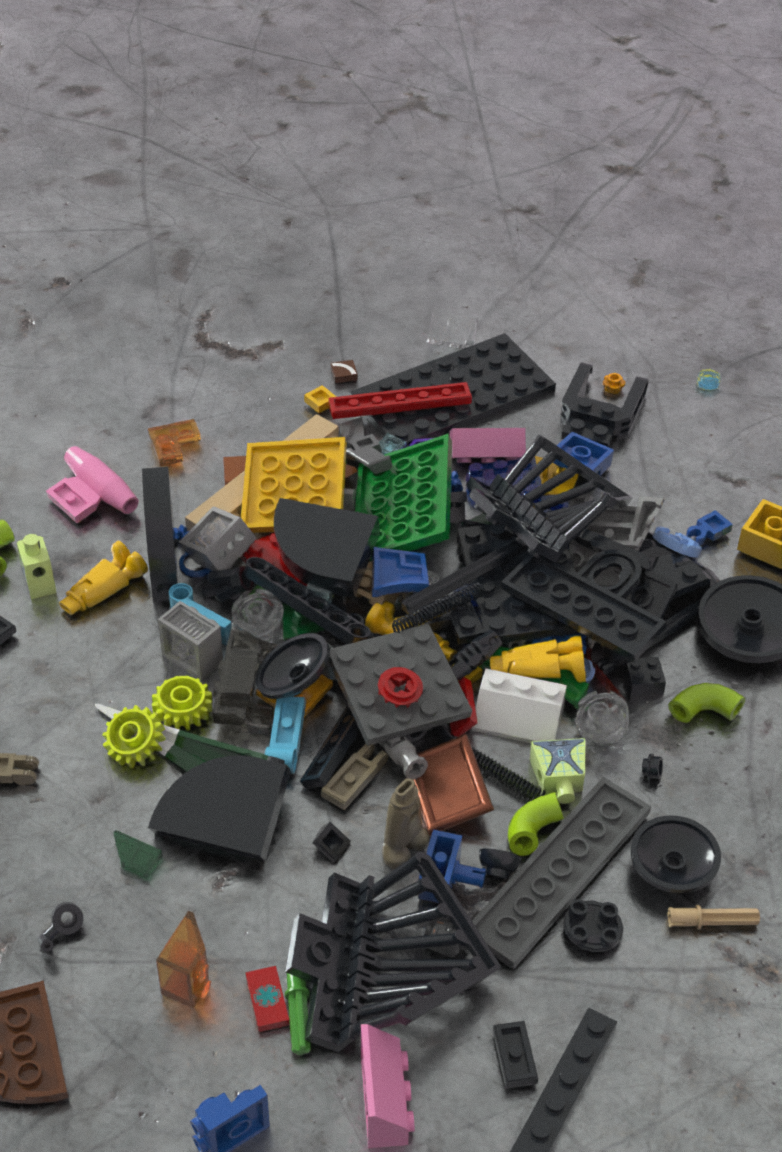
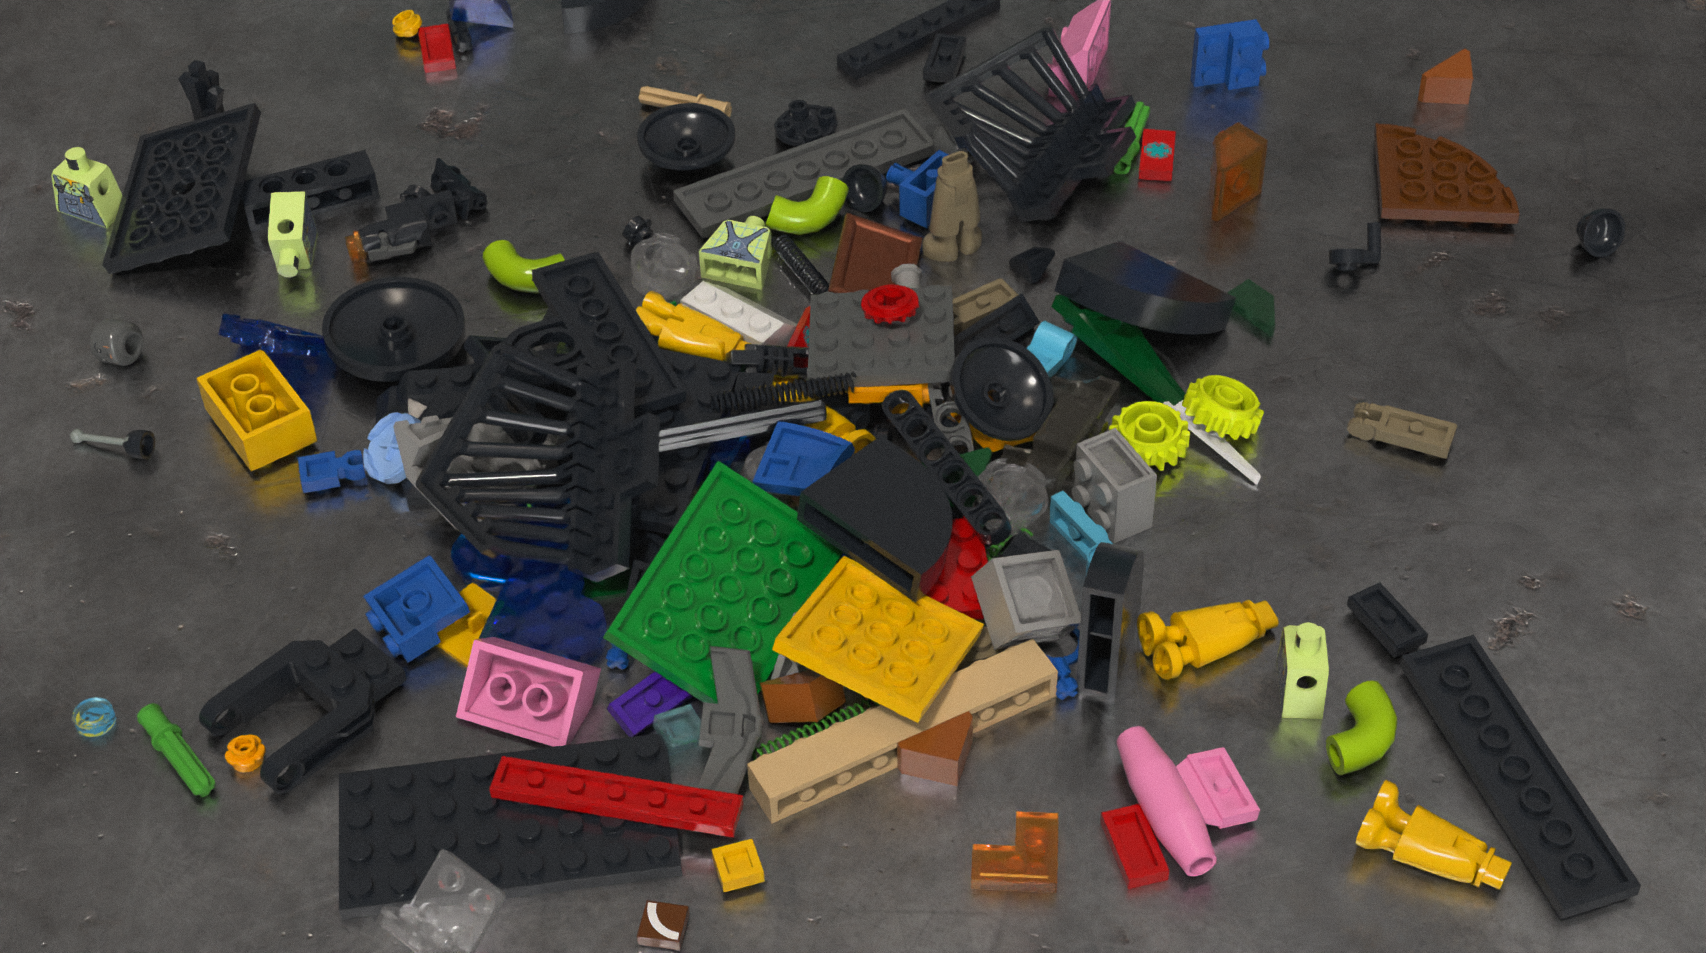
camera: 155 degrees left, 0 degrees up
none -> bright green axle [137,703,216,797]
none -> red tile [1100,804,1169,889]

